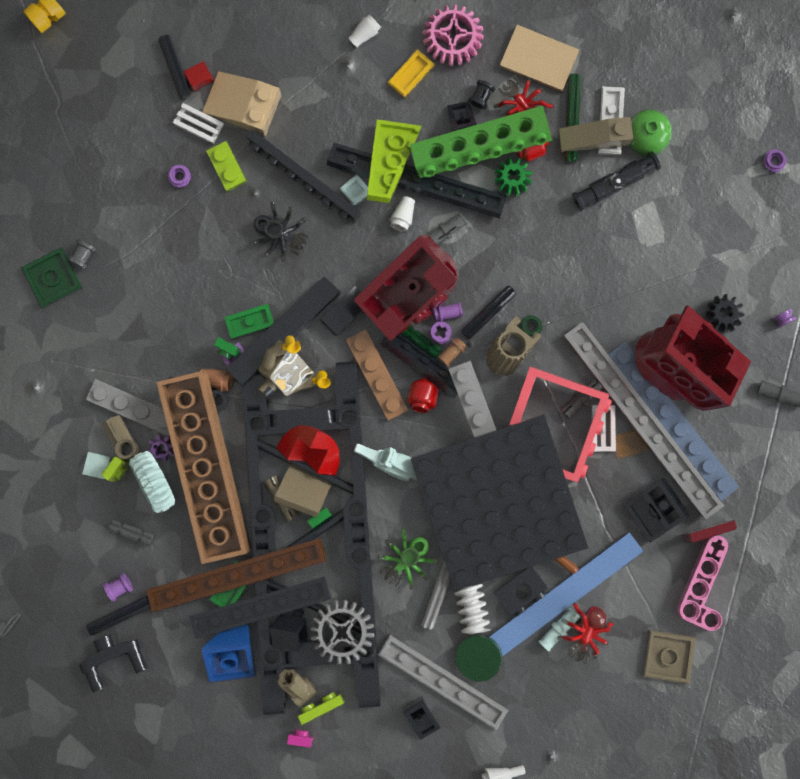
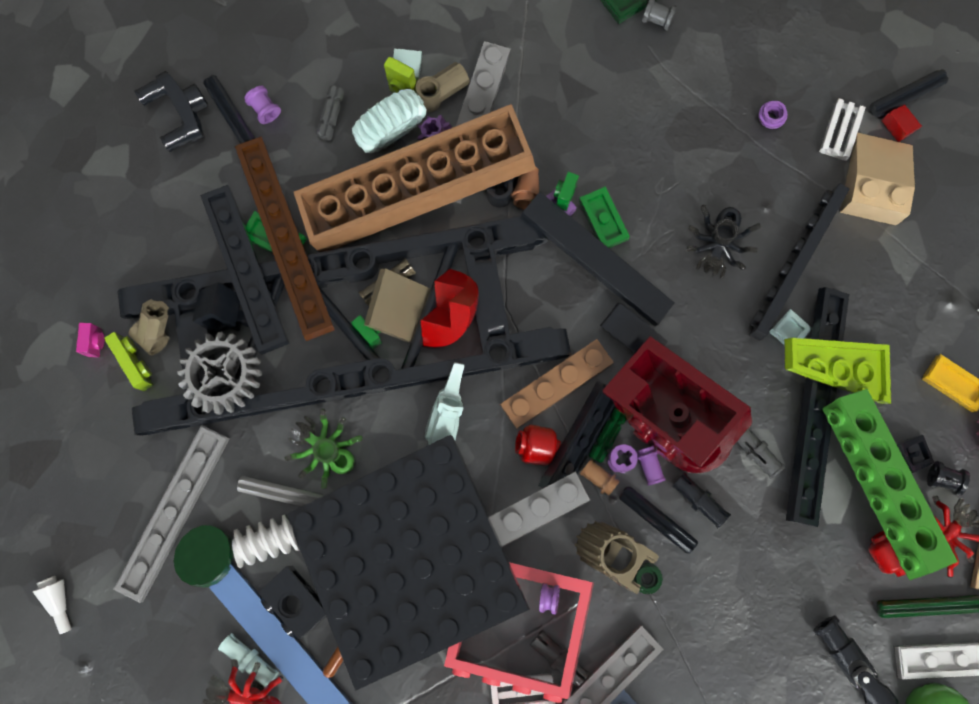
camera: 80 degrees right, 5 degrees down
blue slope [202,625,255,682] -> none
lime plate [206,141,247,192] -> none
dark tan torso [258,335,331,398] -> none
white cone [390,196,415,232] -> none
black slope [402,696,440,740] -> none
green gear [494,158,532,197] -> none
dark tan slope [558,117,633,152] -> none
none -> medium lavender bush [539,583,560,614]
none -> black pin [672,473,731,529]

